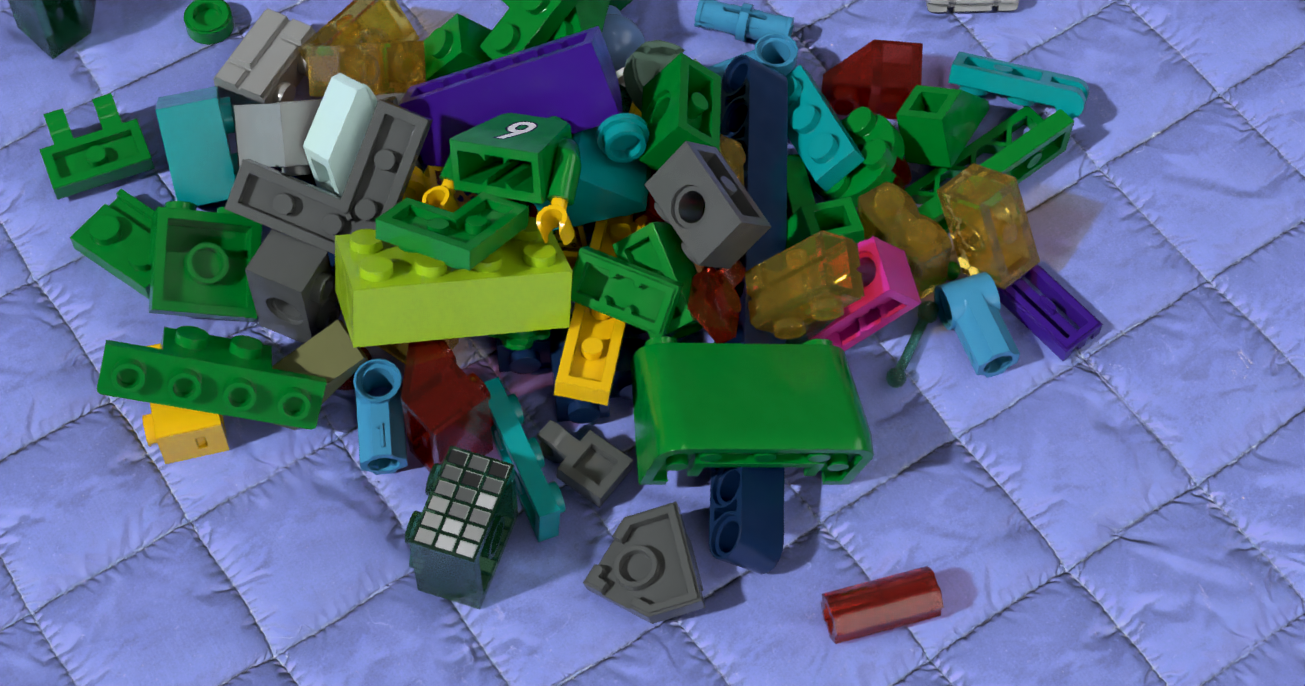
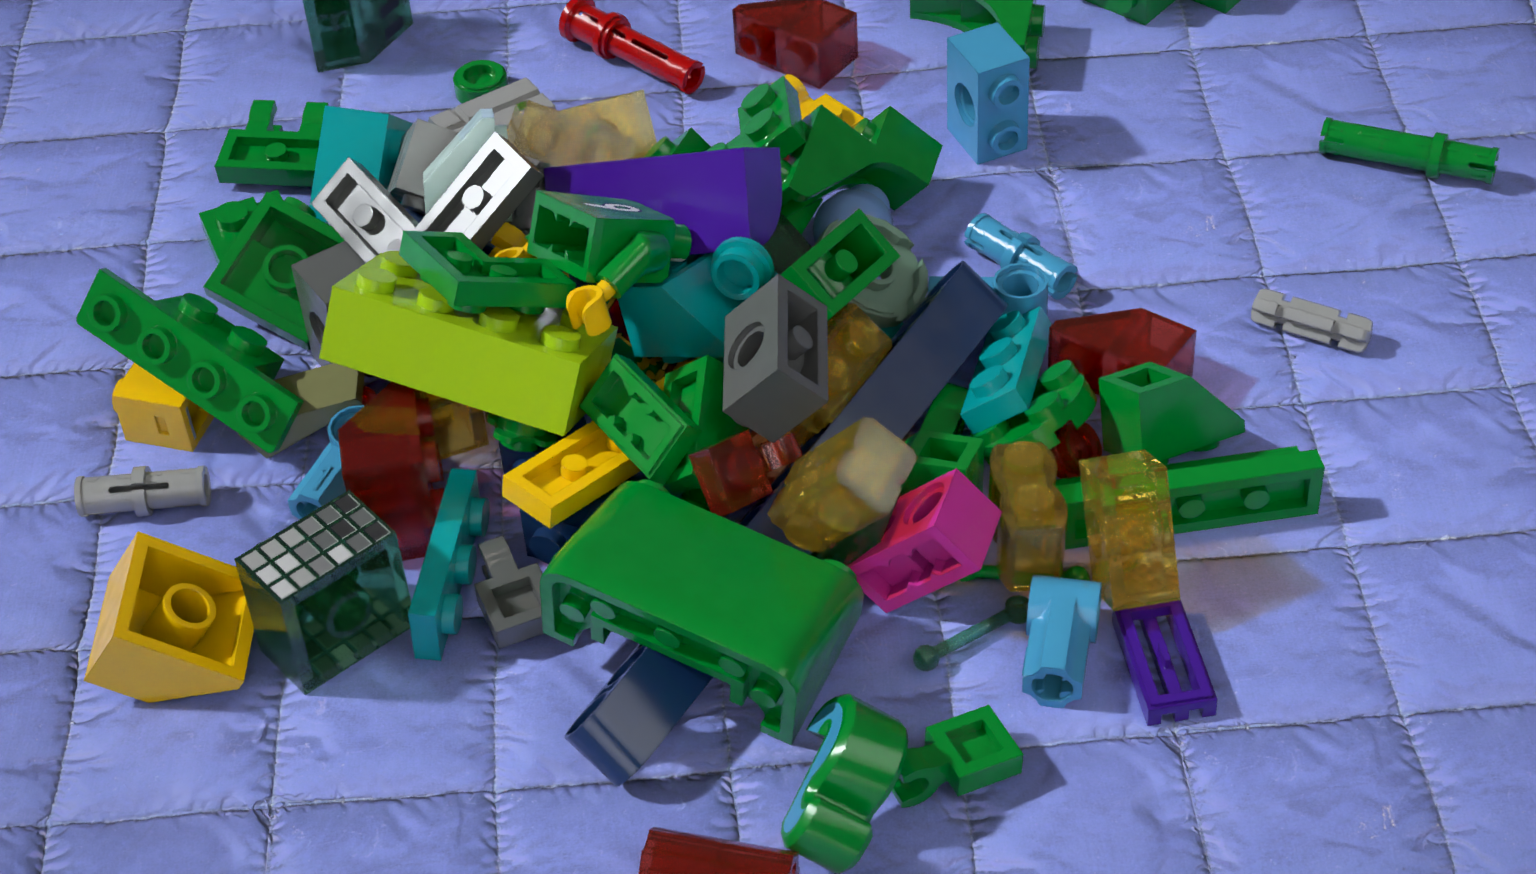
camera: 35 degrees right, 15 degrees down
dark grey plate [583,502,706,624] -> none
teal plate [948,51,1089,119] -> none
none -> light grey pin [74,466,211,517]
none -> yellow slope [84,531,263,703]
none -> green animal [781,694,908,874]
none -> green plate [892,705,1024,808]

